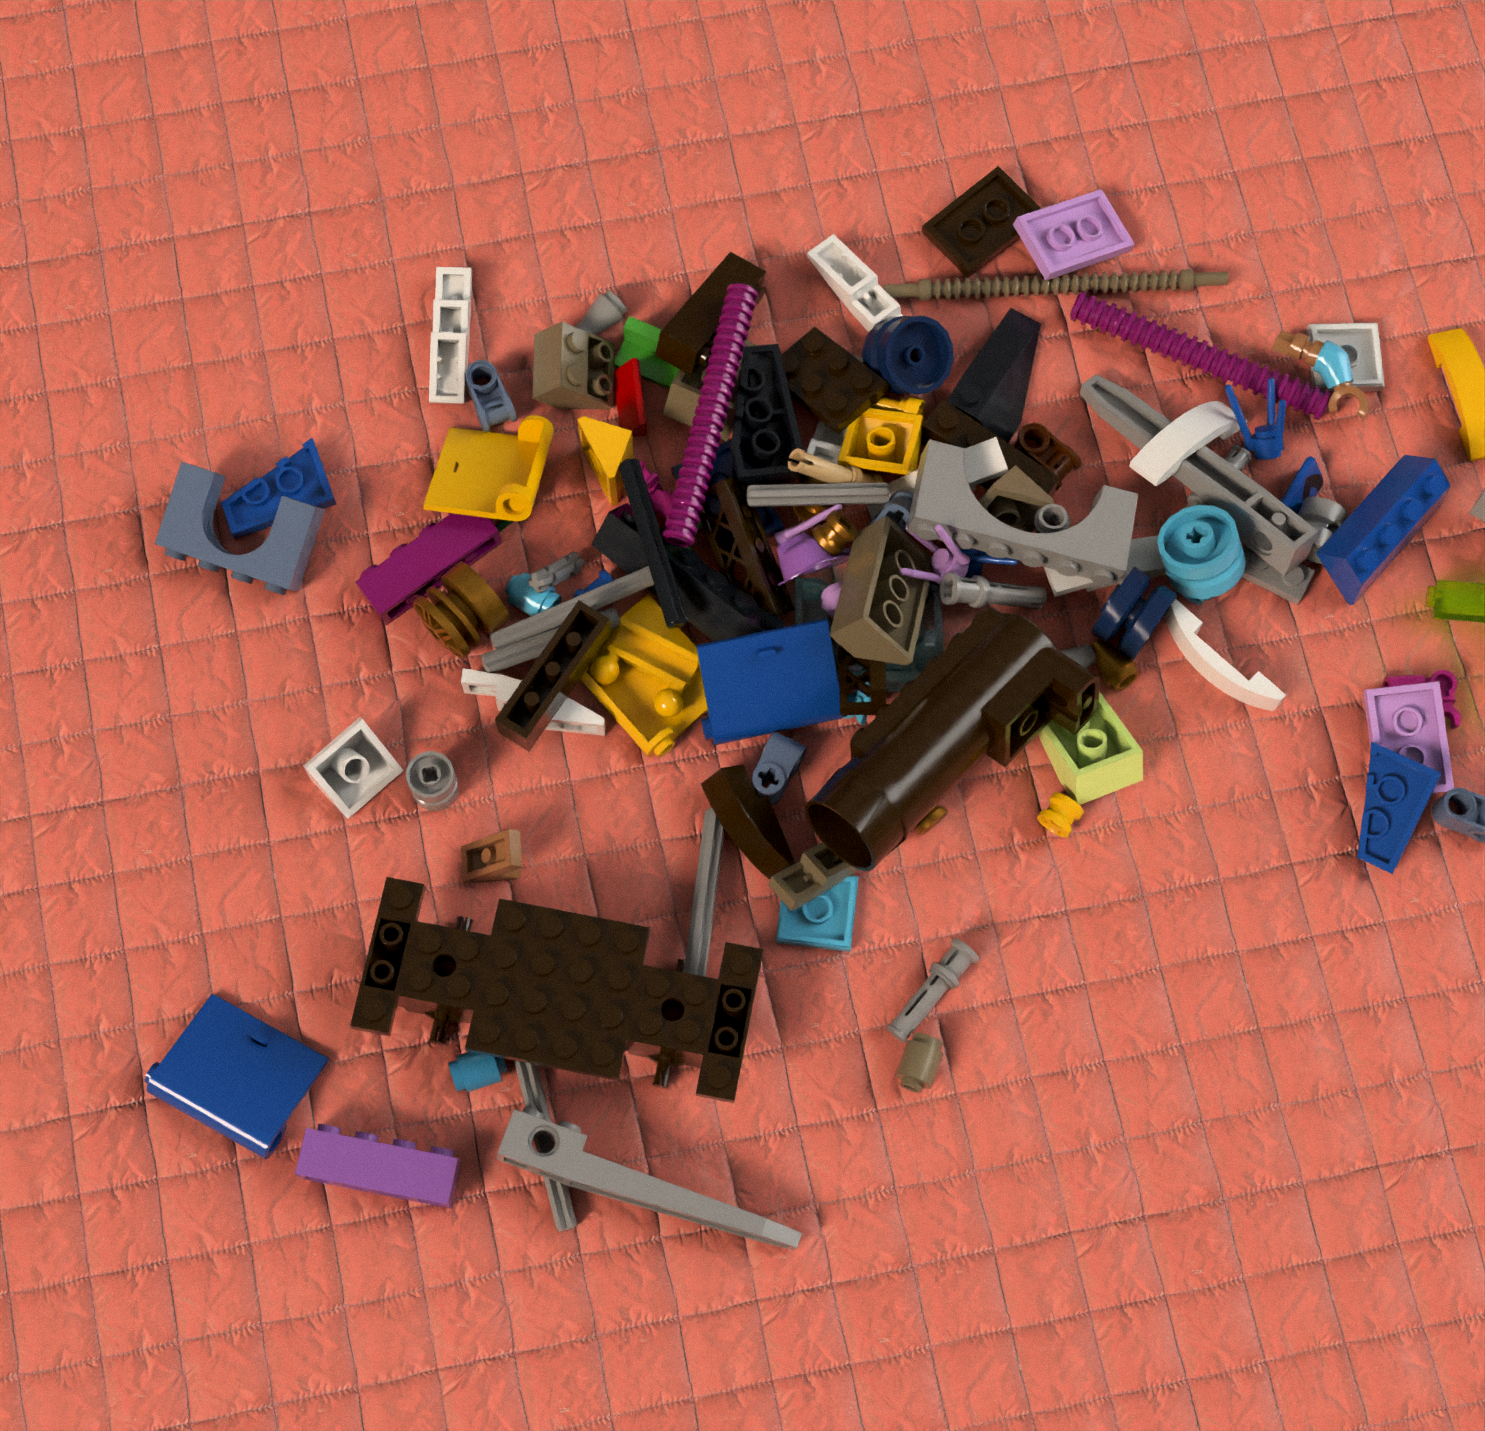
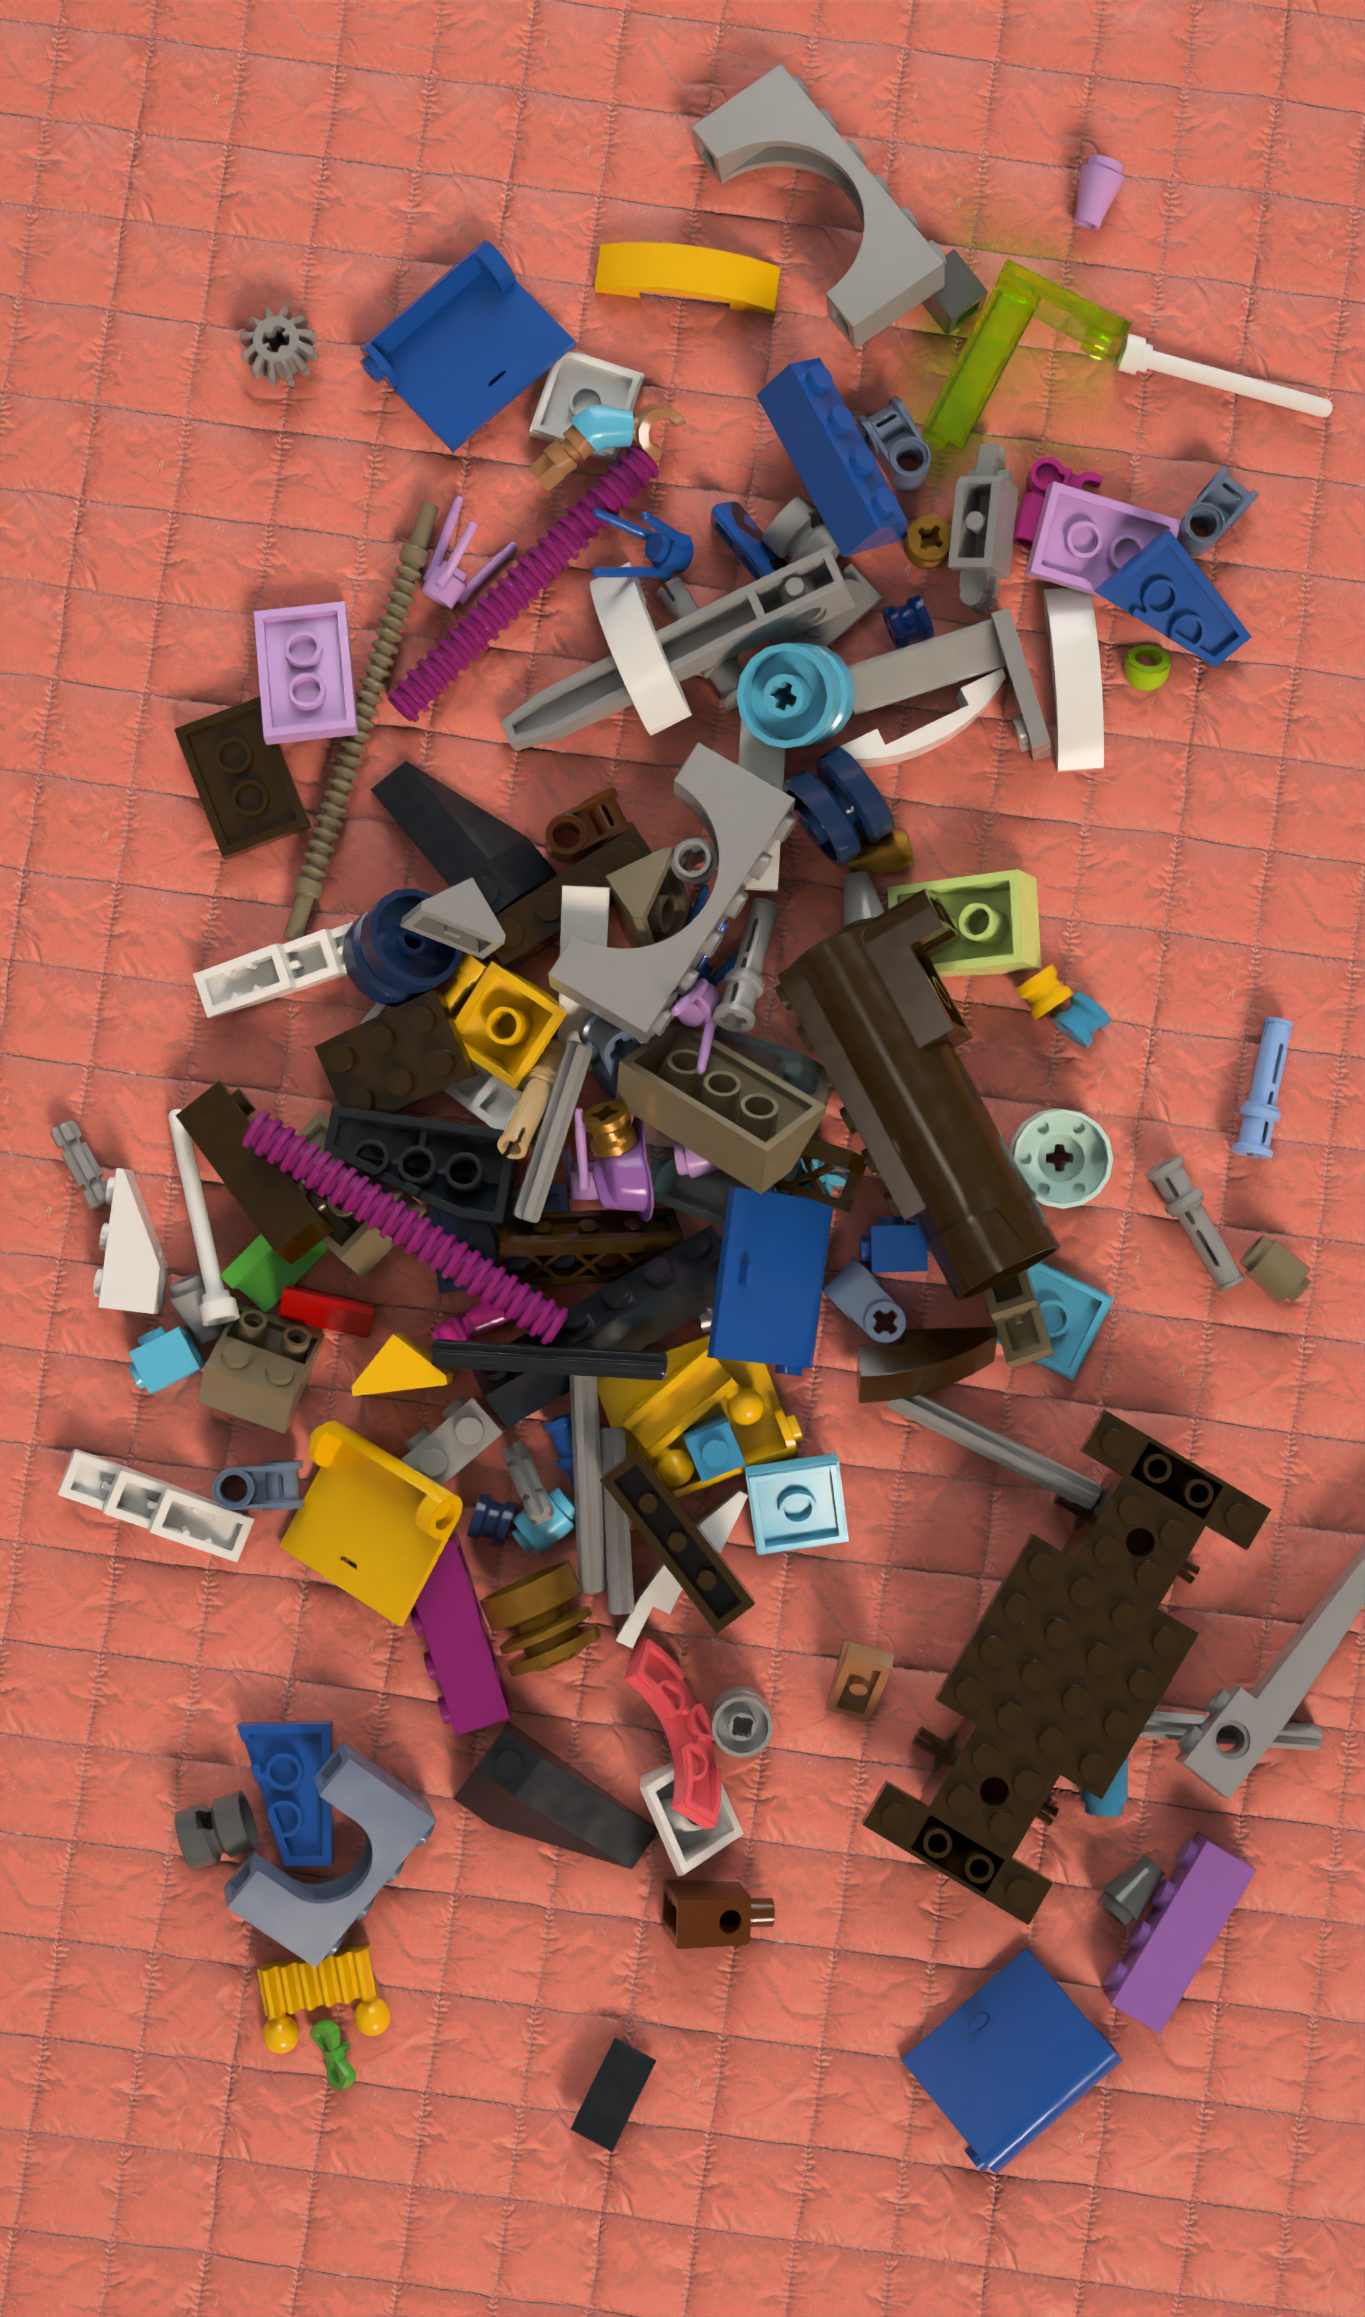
camera: 70 degrees left, 15 degrees up
none -> light grey axle [51,1121,107,1209]
none -> white slope [93,1168,169,1314]
none -> medium azure brick [128,1326,206,1394]
none -> white piece [168,1109,240,1326]
none -> dark grey wheel [175,1790,259,1870]
none -> light grey gear [240,305,319,388]
none -> yellow gear [257,1943,391,2054]
none -> bright green piece [310,2019,357,2090]
none -> blue door [359,240,576,453]
none -> light grey slope [400,877,506,959]
none -> light grey brick [401,1395,507,1486]
none -> lavender plant [421,496,517,610]
none -> black wedge [453,1721,658,1869]
none -> dark blue wheel [467,1492,517,1548]
none -> black slope [571,2038,656,2153]
none -> coral tile [624,1636,721,1830]
none -> reddish brown torso [662,1880,775,1949]
none -> dark azure brick [683,1412,746,1483]
none -> medium azure tile [744,1453,849,1555]
none -> light grey piece [847,607,1051,761]
none -> sand blue piece [855,396,931,492]
none -> blue brick [859,1216,928,1273]
none -> clear blue wheel [882,594,934,649]
none -> pearl gold wheel [904,515,951,570]
none -> light grey hinge [948,444,1019,615]
none -> light aqua wheel [1009,1109,1113,1209]
none -> white slope [1043,588,1104,772]
none -> dark azure wheel [1052,991,1111,1049]
none -> dark grey cone [1097,1855,1165,1927]
none -> lime piece [1124,644,1171,691]
none -> light blue pin [1231,1017,1294,1160]

